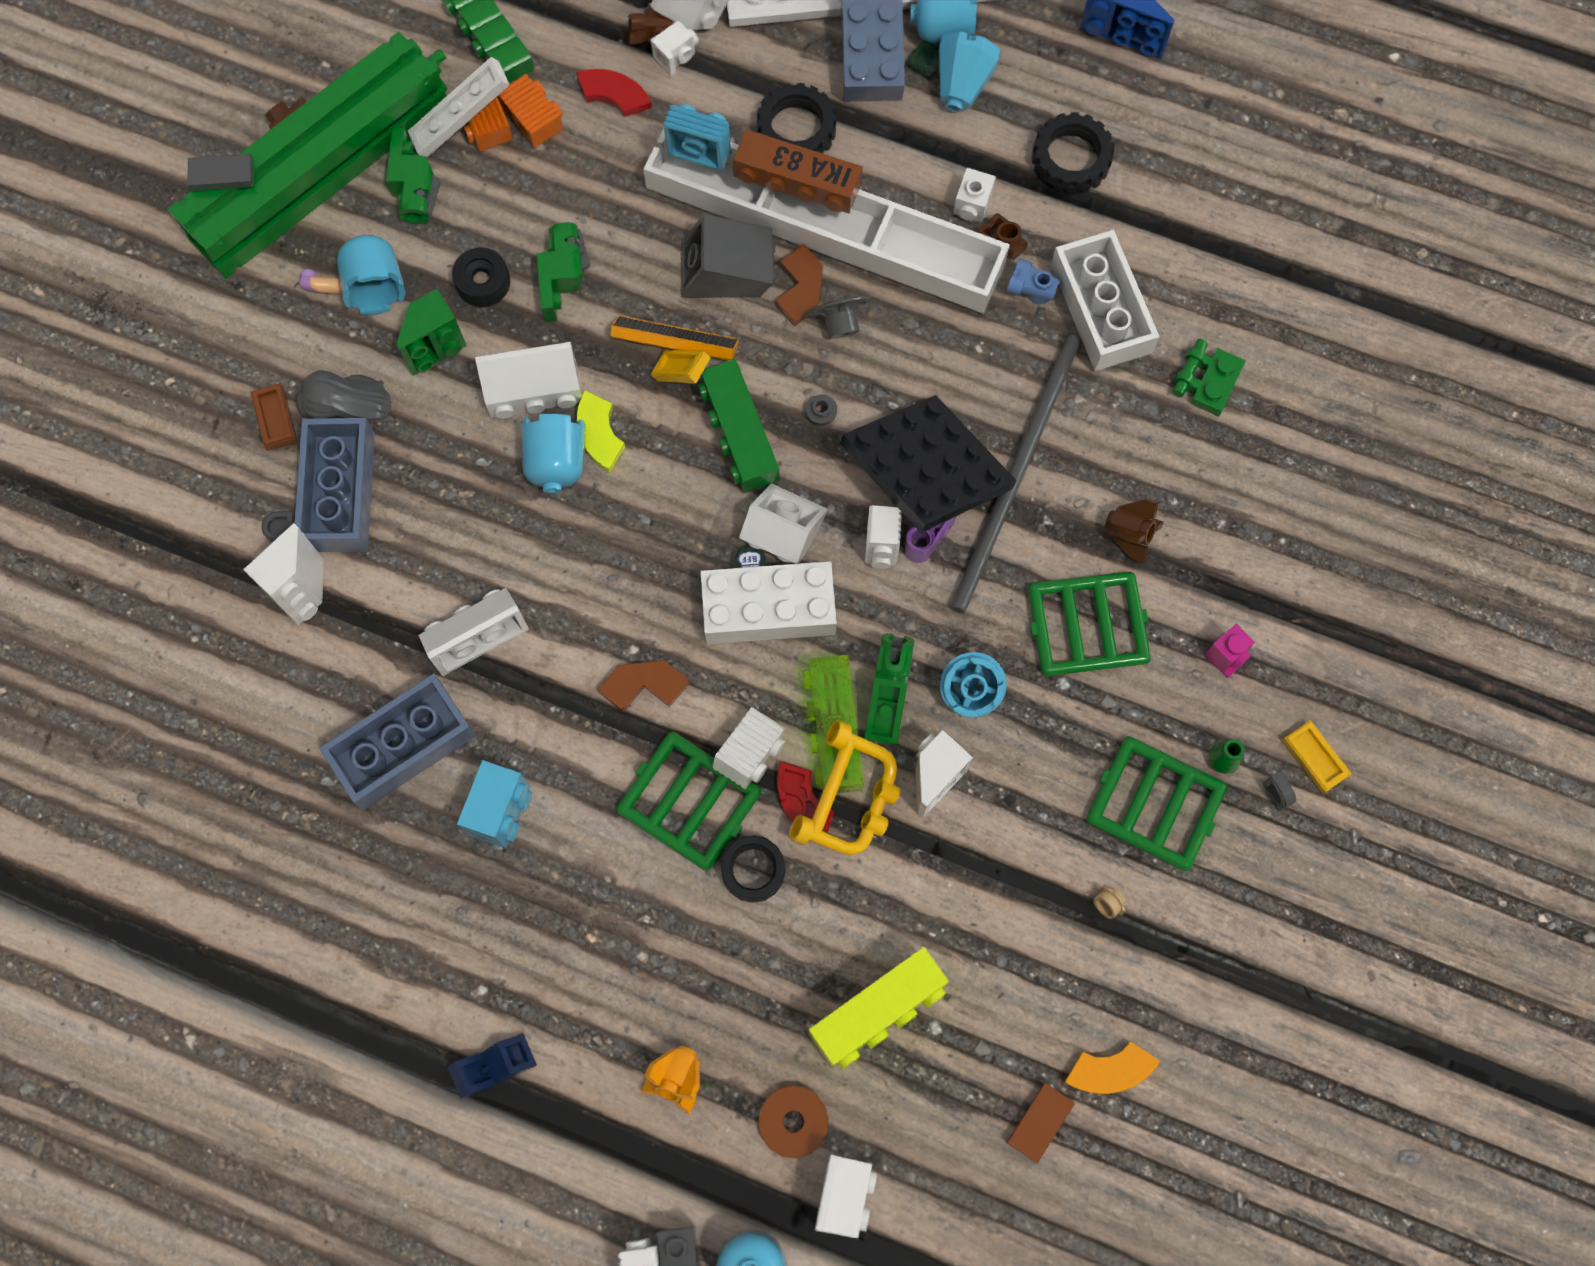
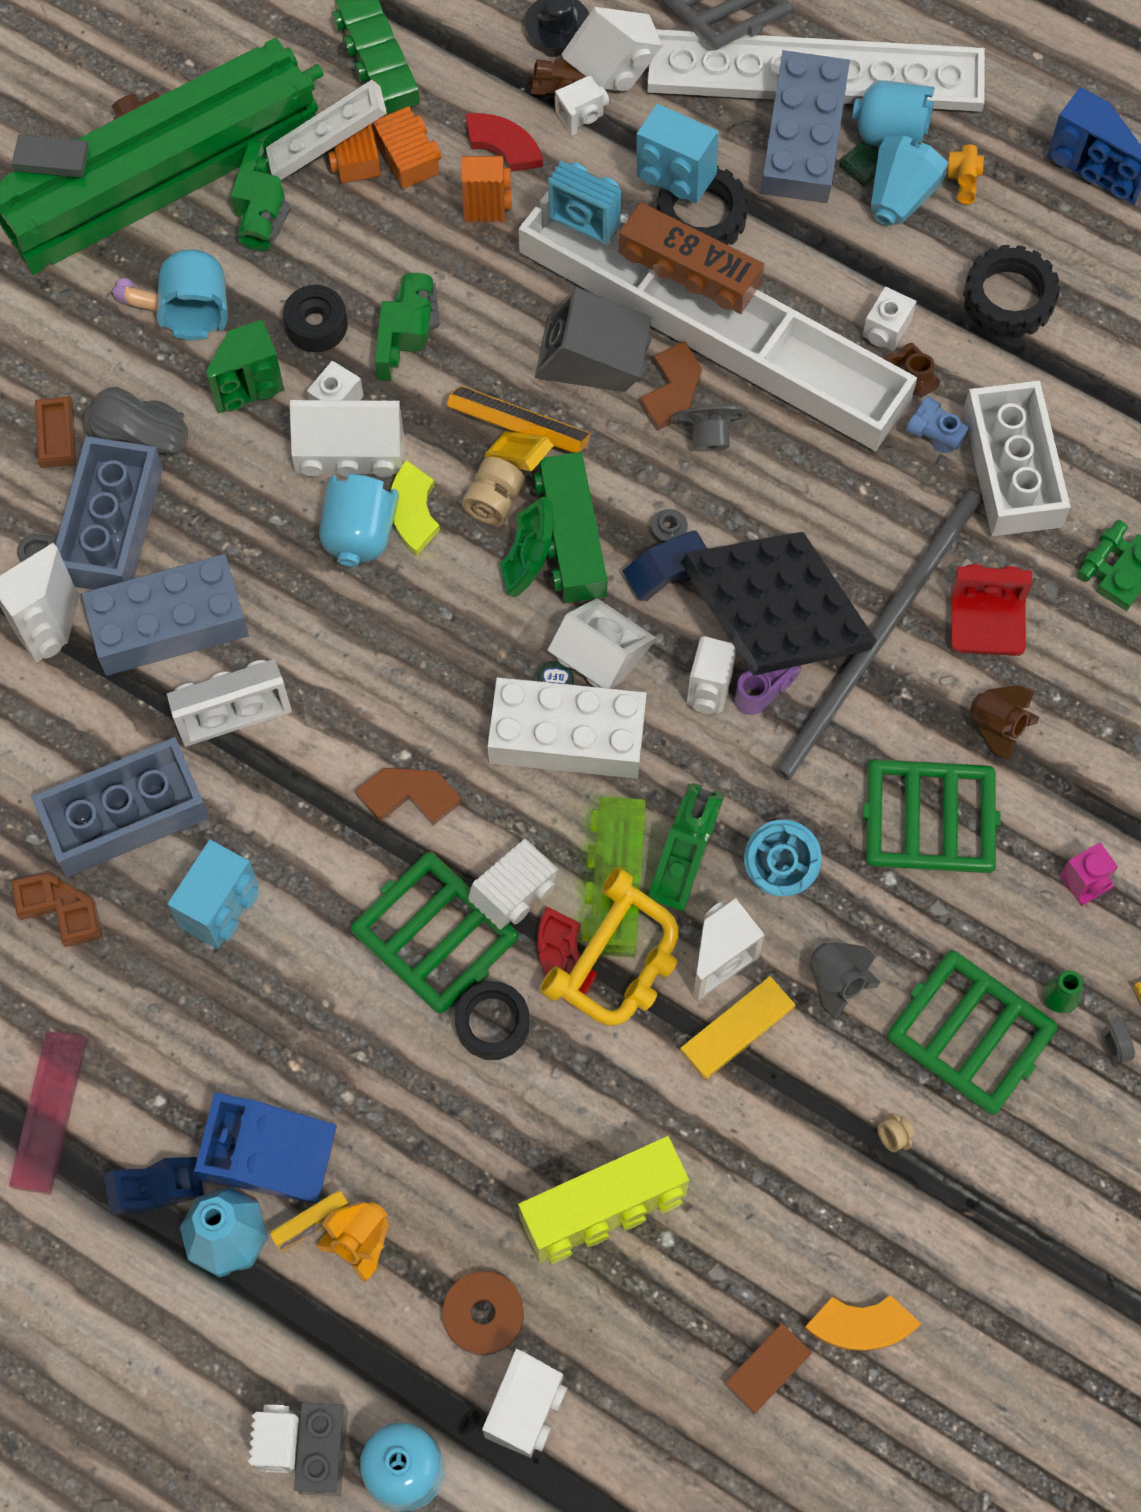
camera: 10 degrees right, 5 degrees down
none -> clear pink tile [9,1031,87,1195]
none -> dark orange tile [11,872,103,947]
none -> sand blue brick [81,554,249,676]
none -> medium azure cone [180,1187,269,1277]
none -> blue slope [194,1092,337,1204]
none -> yellow tile [270,1191,349,1253]
none -> white brick [306,361,363,401]
none -> orange brick [461,156,512,223]
none -> tan wheel [462,457,525,526]
none -> green tile [499,497,553,597]
none -> dark blue slope [623,530,707,601]
none -> medium azure brick [636,104,719,204]
none -> yellow tile [680,976,796,1081]
none -> dark grey brick [810,942,881,1017]
none -> light orange plate [948,144,984,205]
none -> red bracket [951,564,1032,656]

